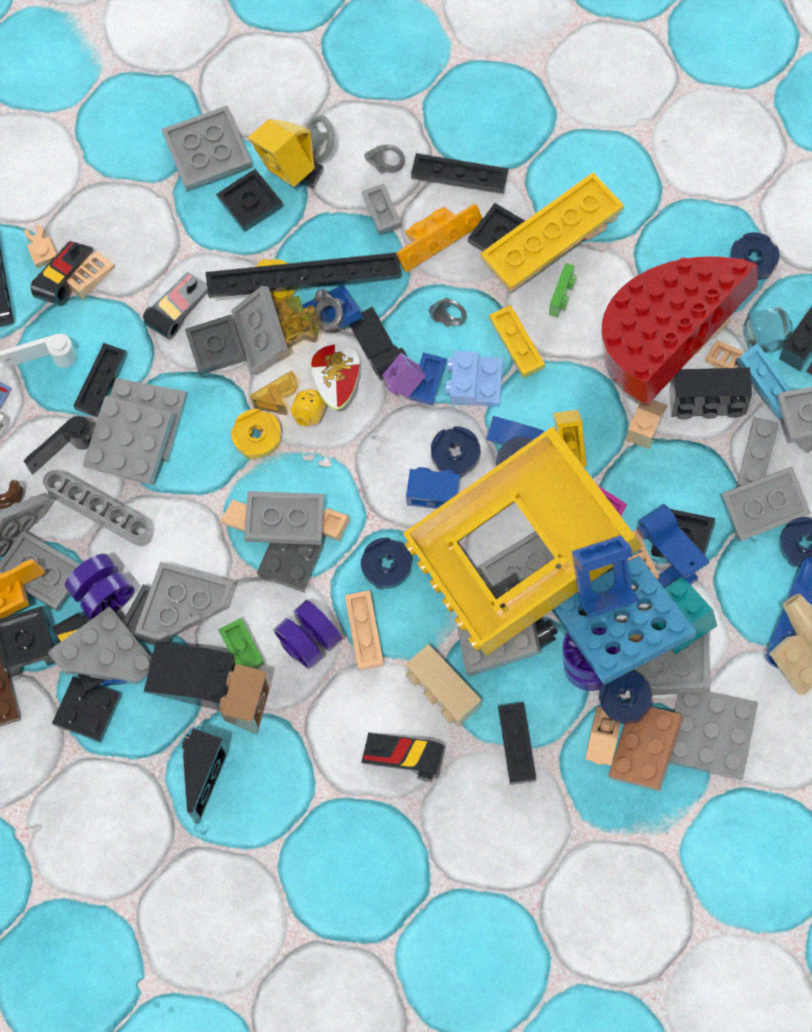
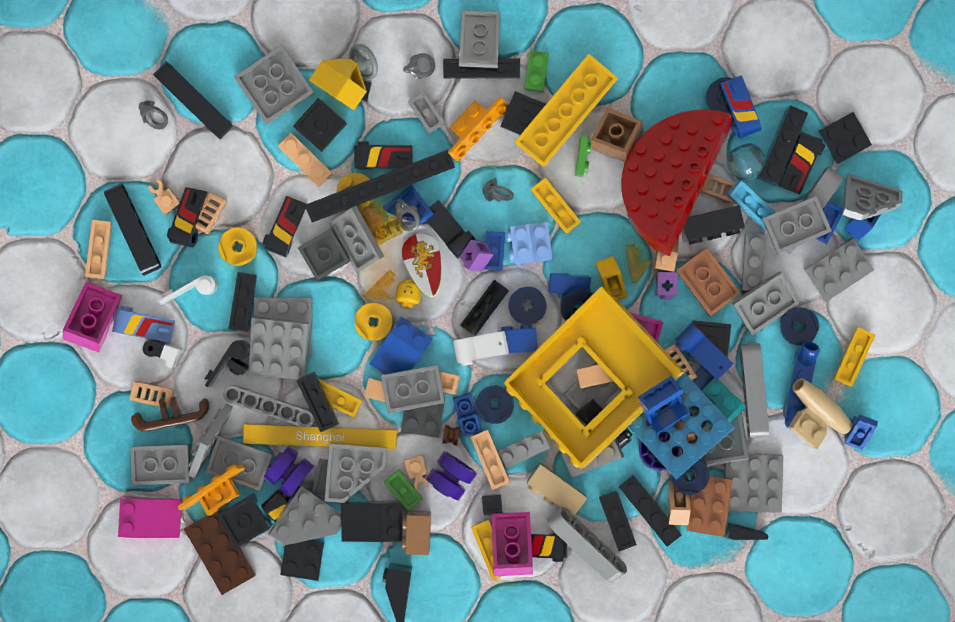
camera: 15 degrees left, 20 degrees up
none -> flat silver piece [138,100,168,130]
none -> black beam [153,61,233,140]
none -> yellow plate [218,228,258,266]
none -> black plate [226,358,249,375]
none -> yellow tile [243,424,397,449]
none -> light nougat plate [278,133,333,187]
none -> black plate [296,372,339,432]
none -> yellow plate [318,378,363,418]
none -> black door [354,141,412,170]
none -> blue slope [369,317,433,375]
none -> light nougat plate [404,455,429,491]
none -> reddish brown wheel [442,425,460,446]
none -> blue slope [452,392,482,437]
none -> white door [453,331,509,366]
none -> light grey plate [459,10,500,68]
none -> black plate [460,280,509,337]
none -> yellow plate [471,519,503,581]
none -> black plate [482,494,503,516]
none -> dark pink slope [492,512,533,577]
none -> light grey plate [498,429,554,468]
none -> bright green plate [524,50,549,92]
none -> light grey beam [547,507,627,583]
none -> light nougat slope [576,365,614,388]
none -> medium nougat slope [591,108,643,162]
none -> black plate [619,475,682,547]
none -> clear yellow slope [625,244,653,283]
none -> medium lavender brick [656,272,677,299]
none -> nougat plate [675,247,741,316]
none -> blue door [720,75,762,138]
none -> black slope [725,523,769,540]
none -> light grey beam [739,343,769,438]

